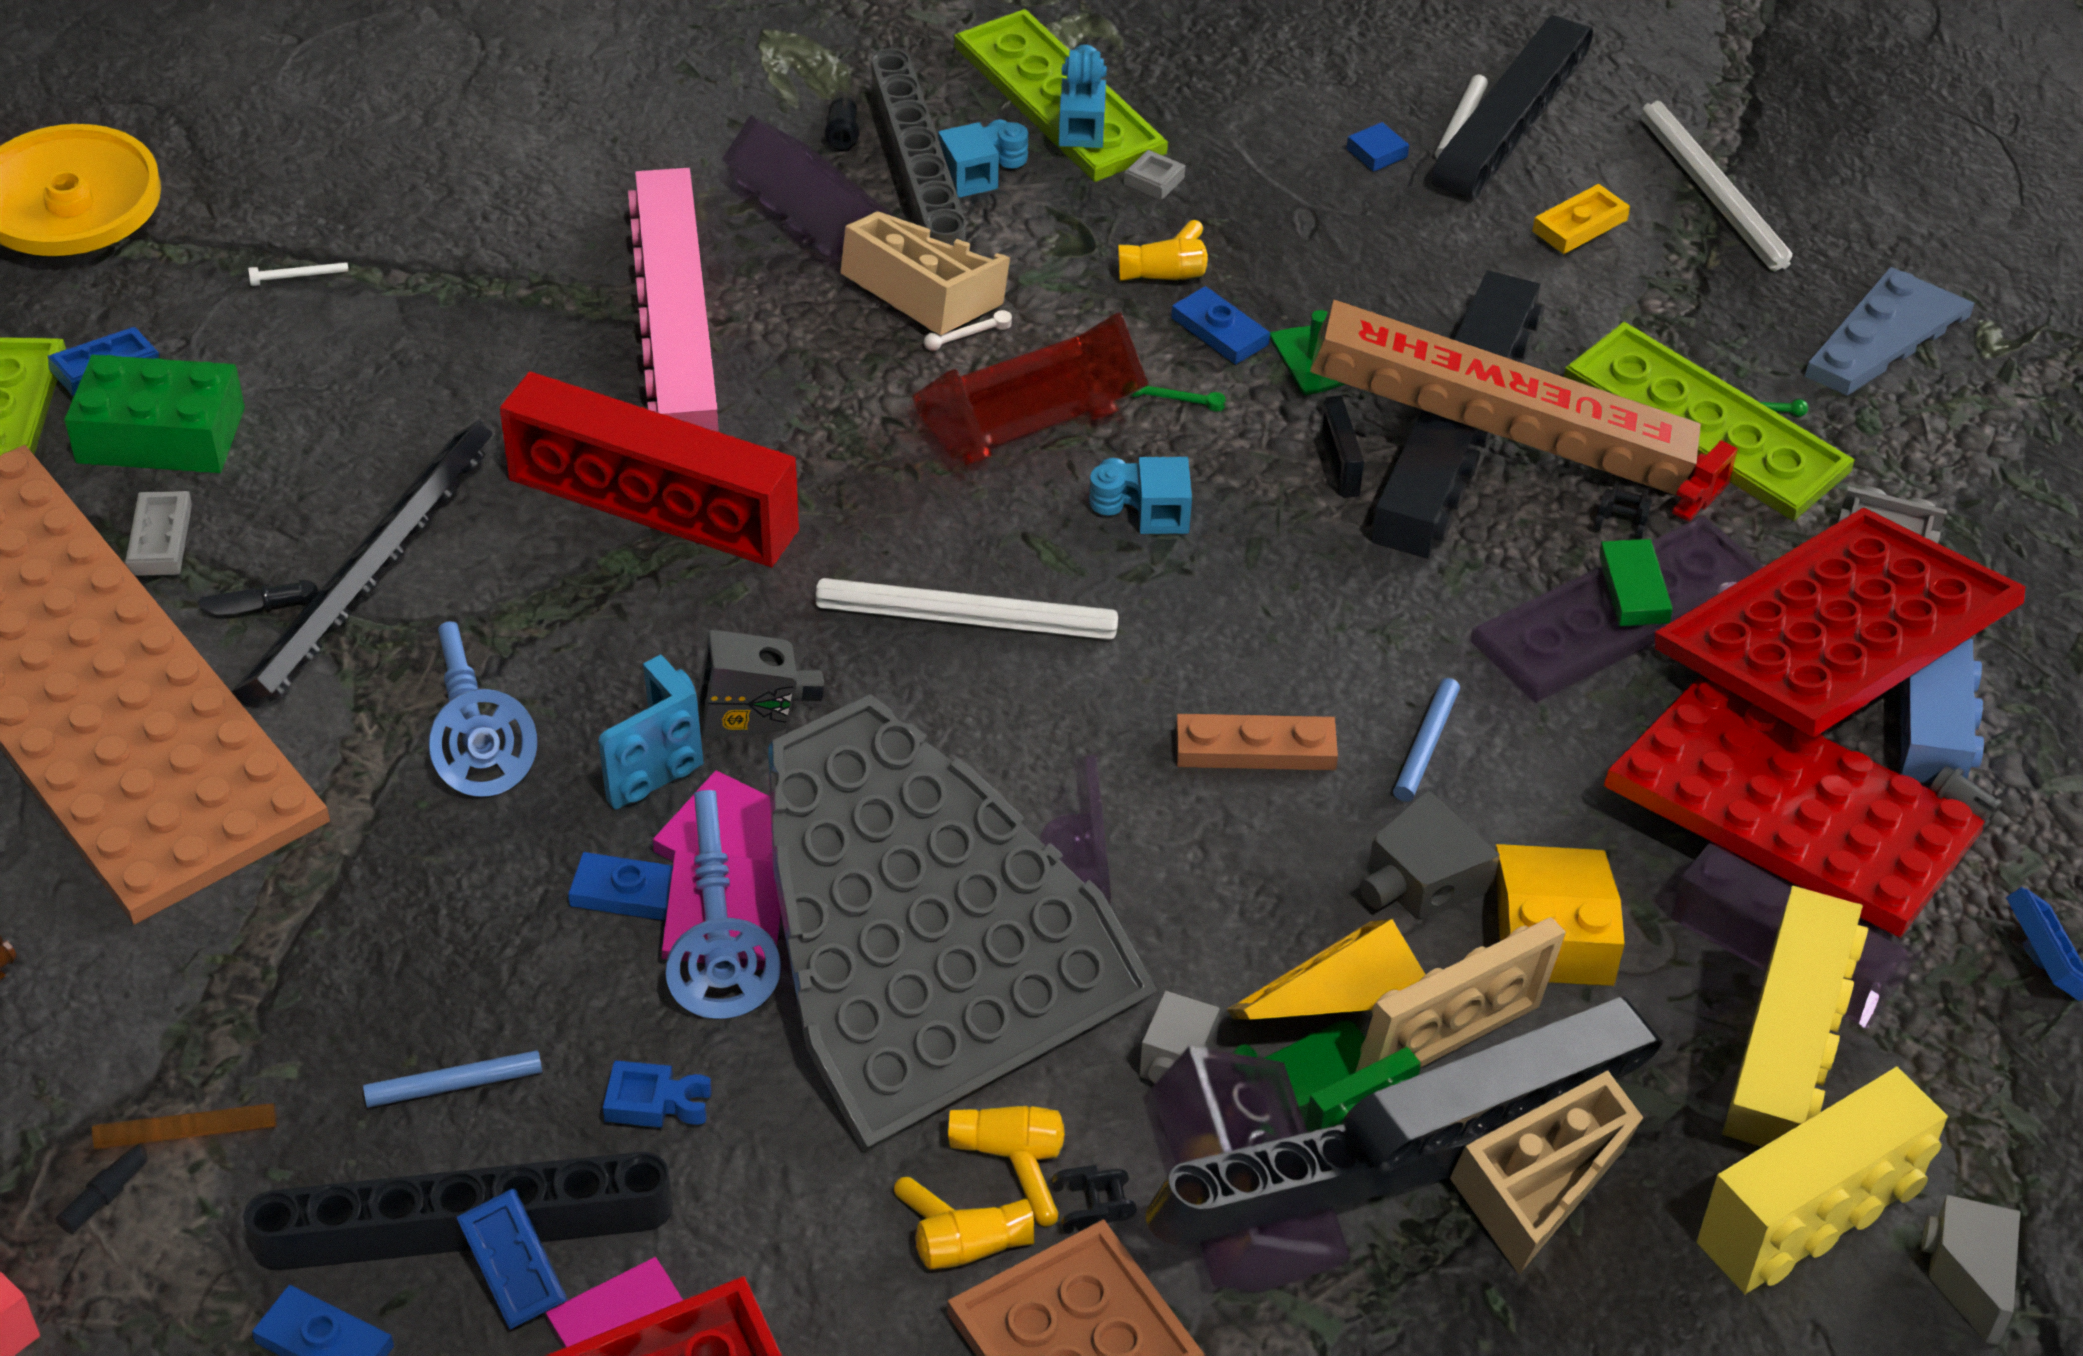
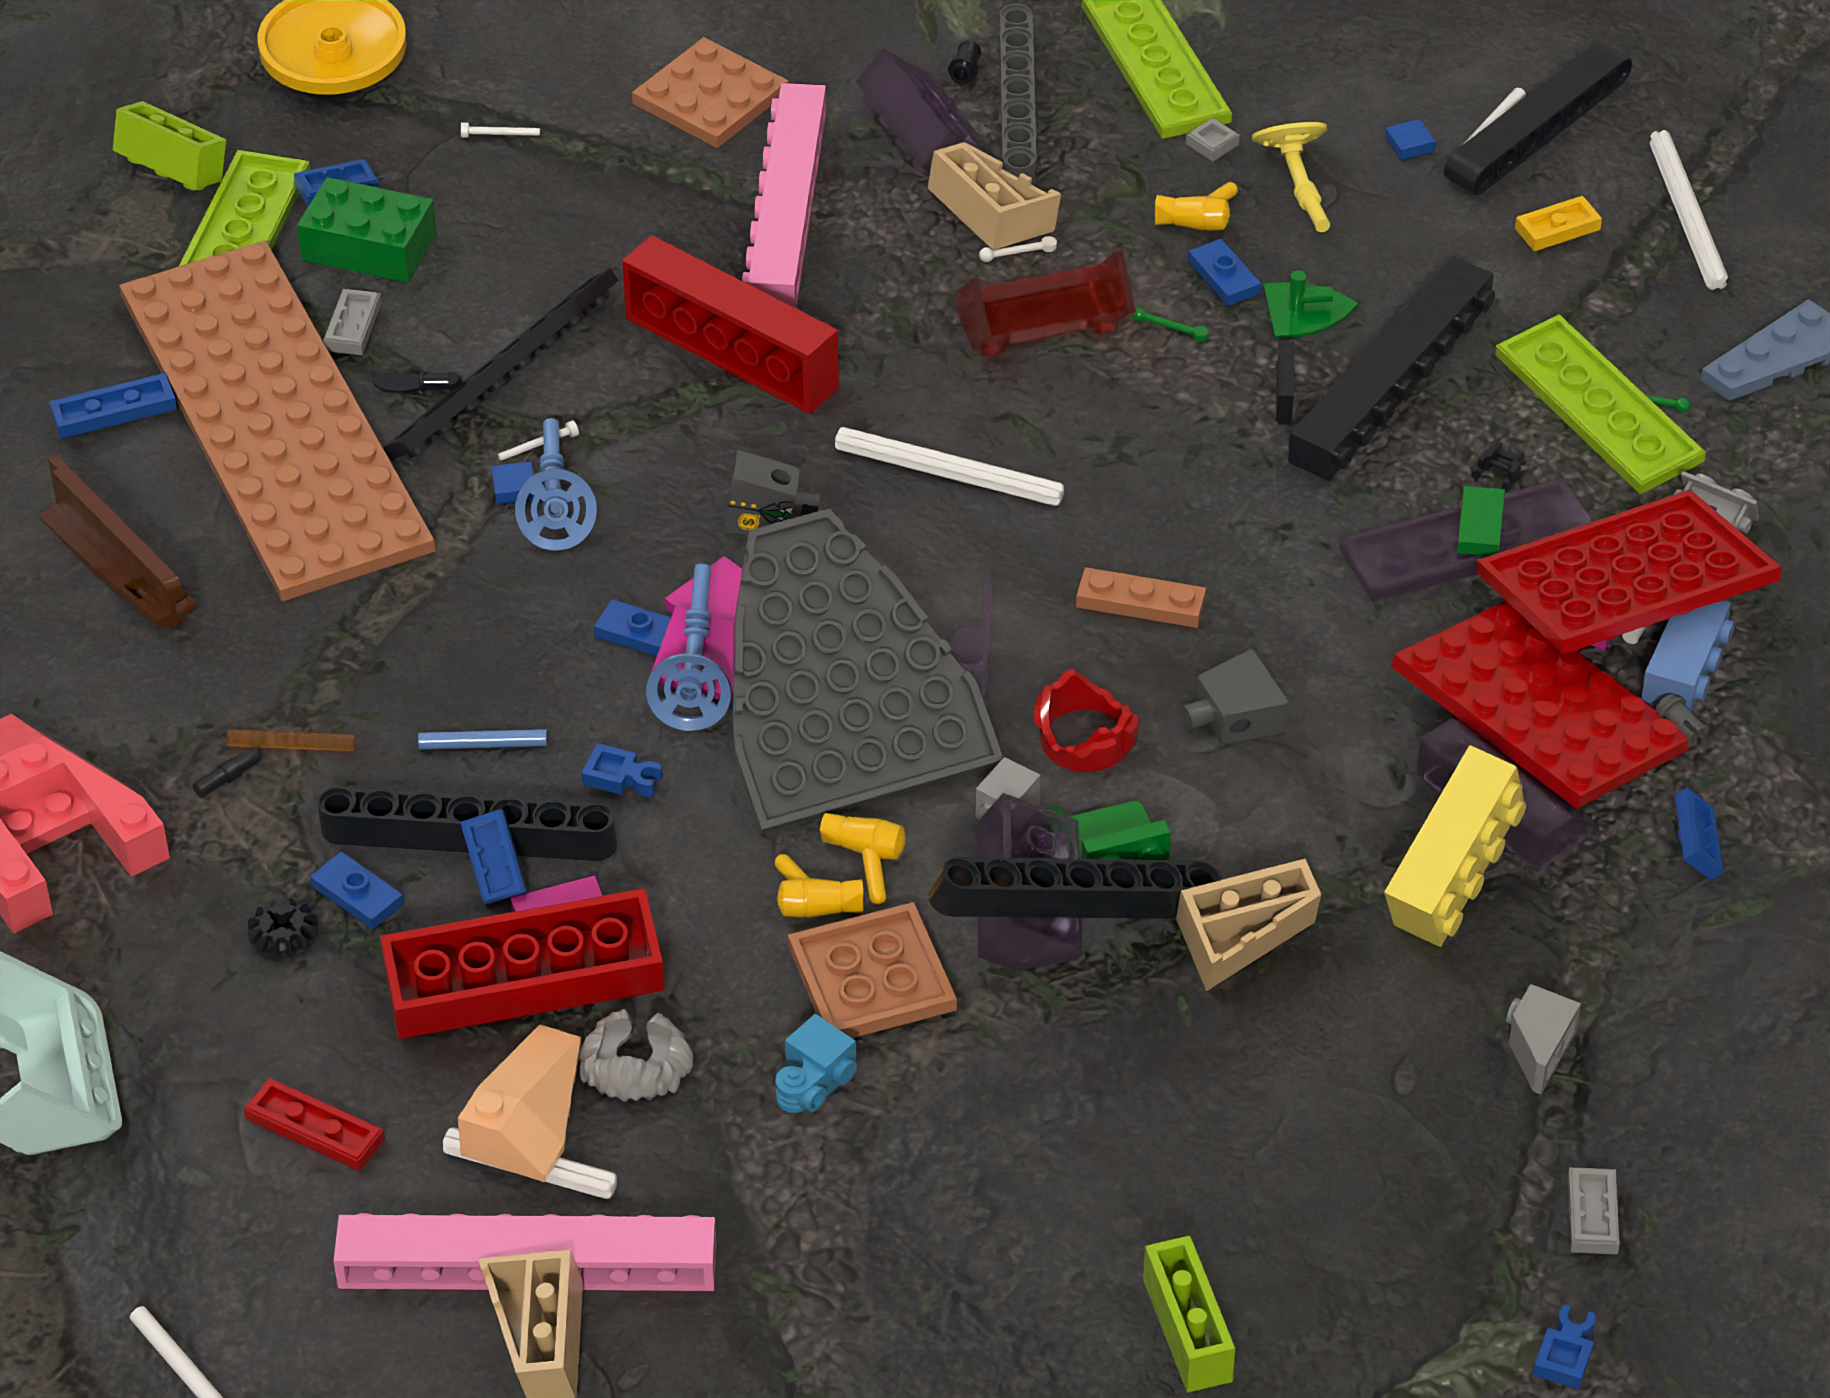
camera: 15 degrees right, 0 degrees up
dark azure bracket [598,654,704,809] -> none
dark azure brick [938,119,1029,198] -> none
black piece [1051,1165,1137,1233] -> none
dark azure brick [1059,45,1107,148] -> none
dark azure brick [1089,457,1192,534] -> none
yellow slope [1227,919,1426,1020] -> none
medium nougat brick [1310,300,1701,496] -> none
beam [1342,996,1663,1174] -> none
tan plate [1356,917,1566,1072] -> none
medium blue bar [1393,678,1460,802] -> none
yellow slope [1495,844,1625,986] -> none
red plate [1672,440,1738,522] -> none
light yellow brick [1696,1067,1948,1294] -> none
none -> blue tile [491,462,534,504]
none -> white piece [498,420,579,461]
none -> nougat plate [632,37,789,148]
none -> red piece [1033,669,1140,772]
none -> light yellow dish [1252,122,1330,232]

